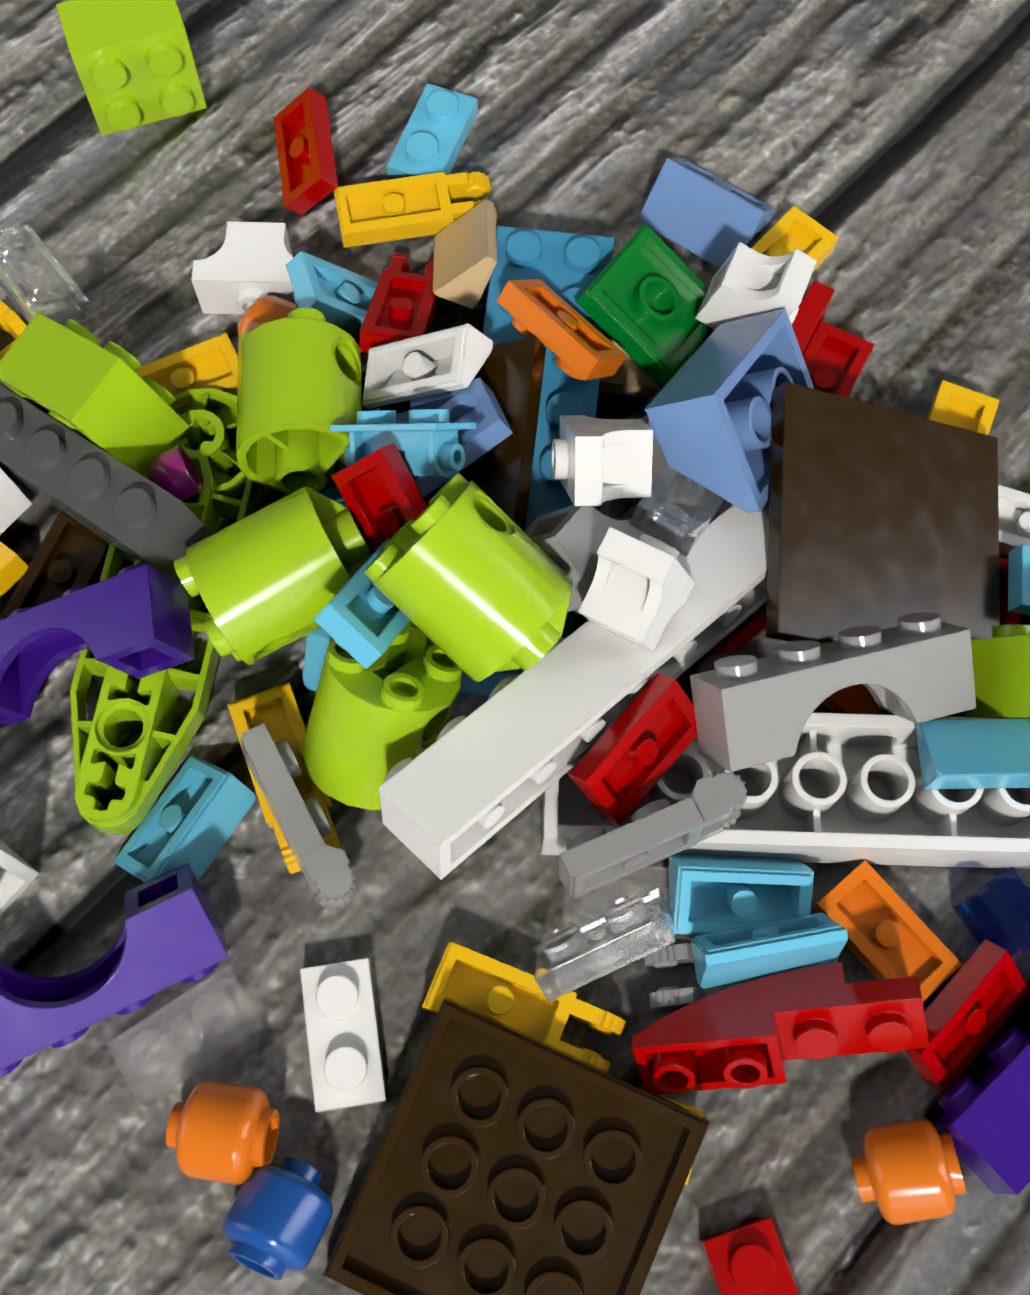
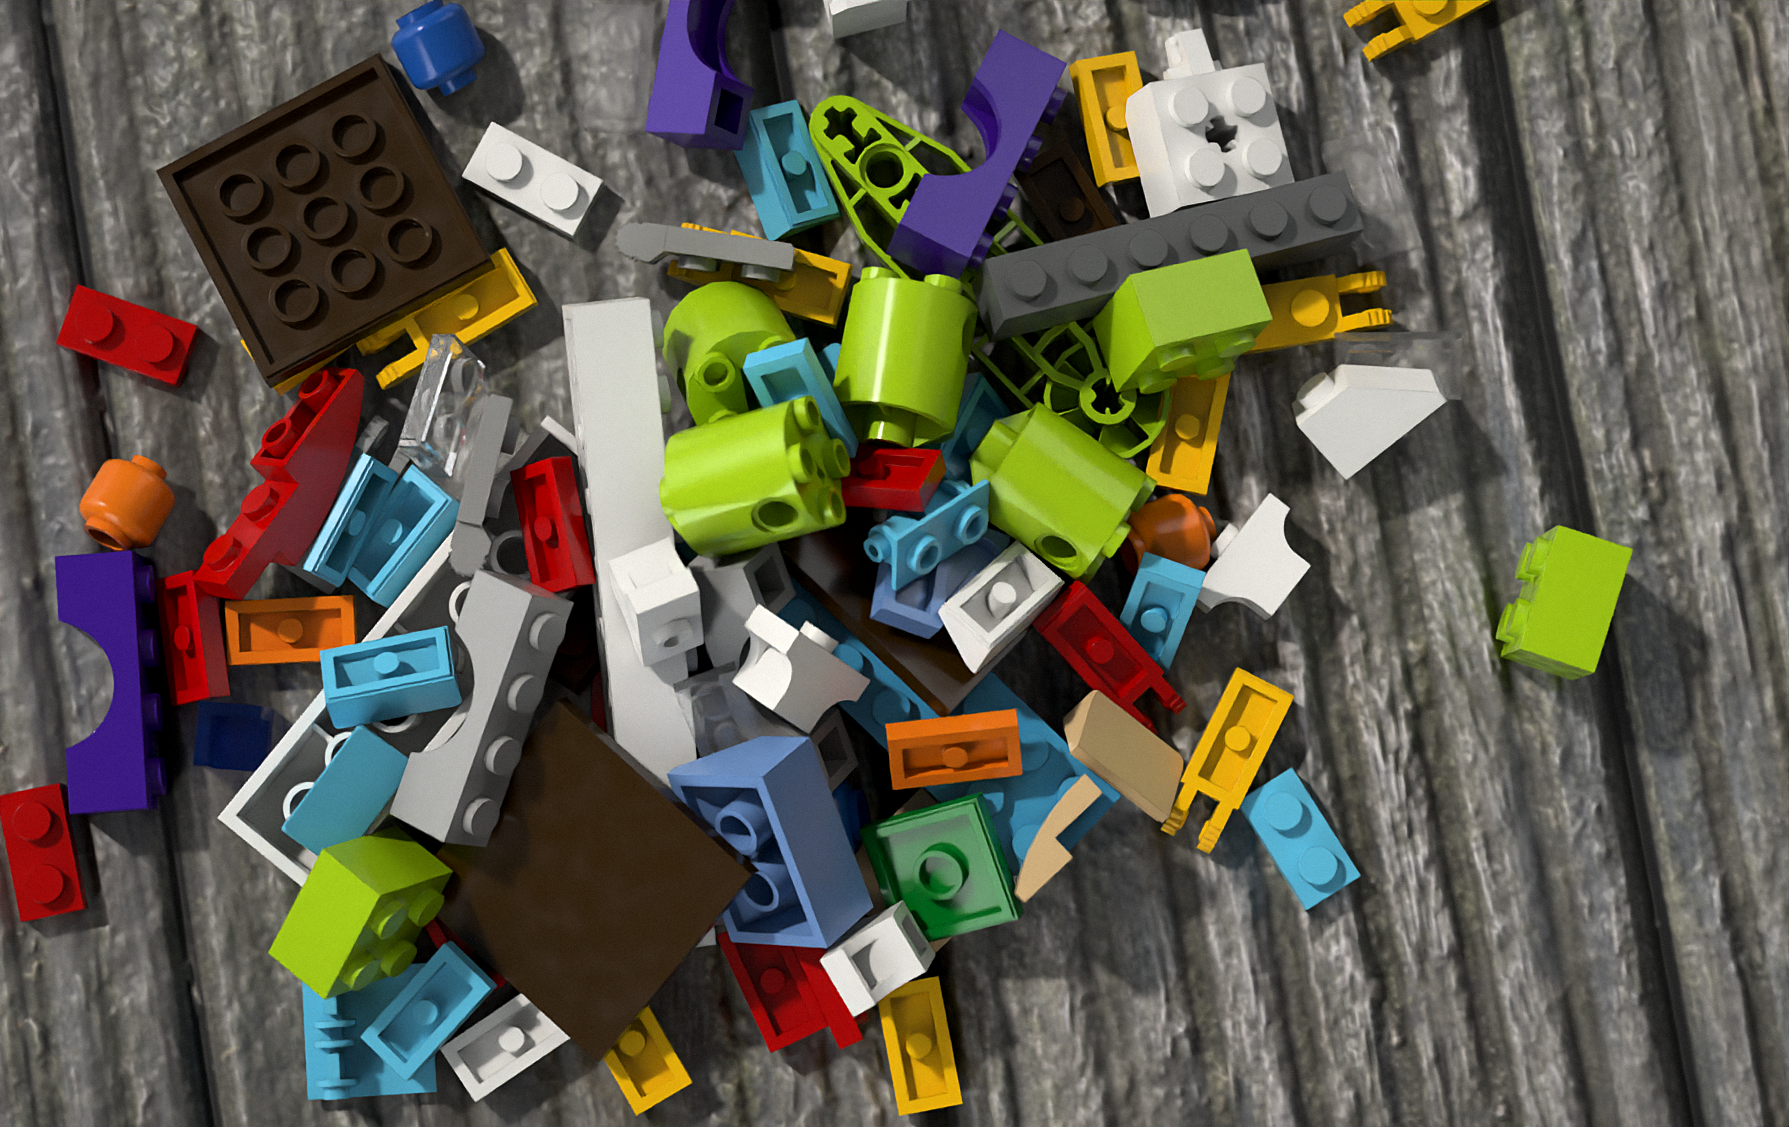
camera: 125 degrees right, 15 degrees up
magenta hinge [147,445,203,500] -> none
orange head [166,1080,280,1185] -> none
red plate [273,87,338,216] -> none
medium blue panel [638,158,777,268] -> none
none -> medium azure slope [320,626,462,729]
none -> tan slope [1014,774,1103,903]
none -> white slope [1292,364,1447,480]

